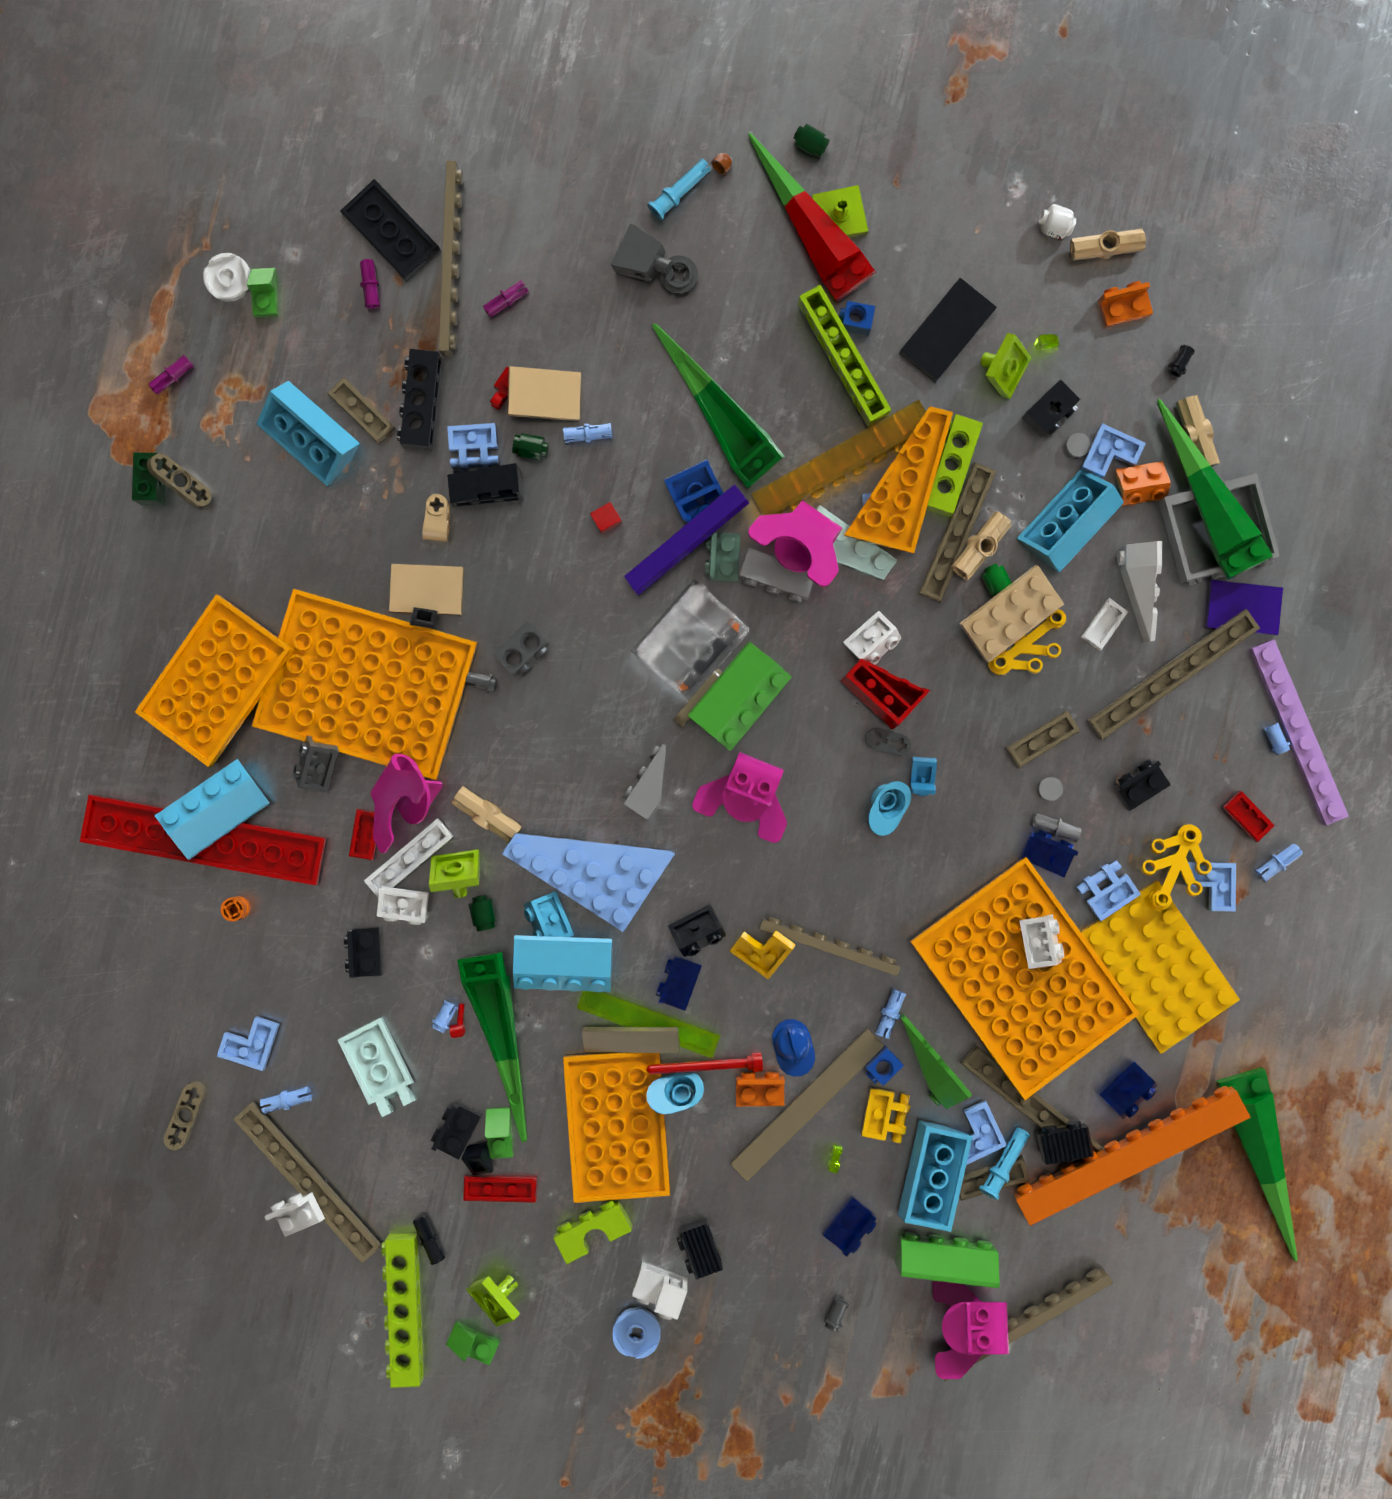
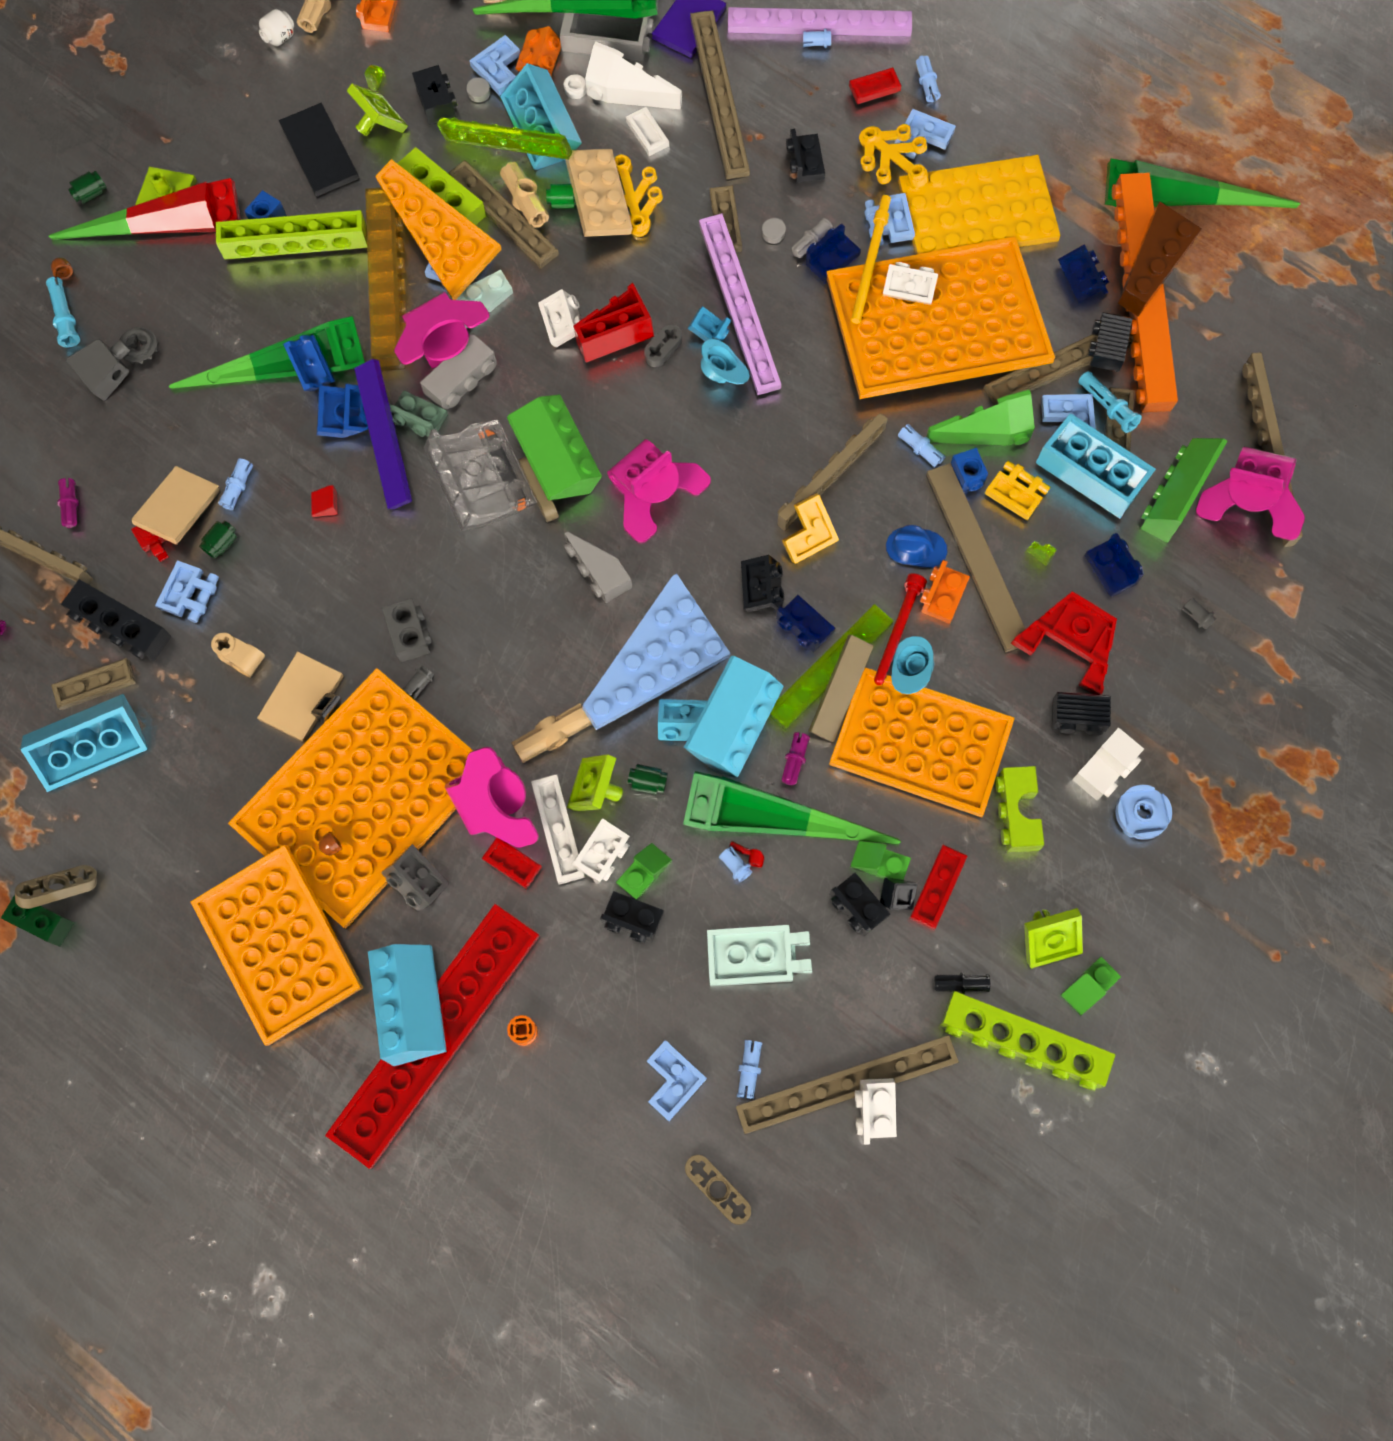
camera: 65 degrees left, 15 degrees down
black wedge [447,463,524,507] -> none
none -> blue hinge [283,335,335,391]
none -> dark orange hinge [318,832,343,856]
none -> clear neon green plate [437,117,572,160]
none -> white tile [563,74,587,99]
none -> bright green slope [616,843,672,900]
none -> lavender plate [699,213,781,396]
none -> magenta axle [781,732,810,786]
none -> yellow bar [851,195,891,324]
none -> red wing [1011,591,1117,695]
none -> reddish brown wedge [1118,202,1202,317]

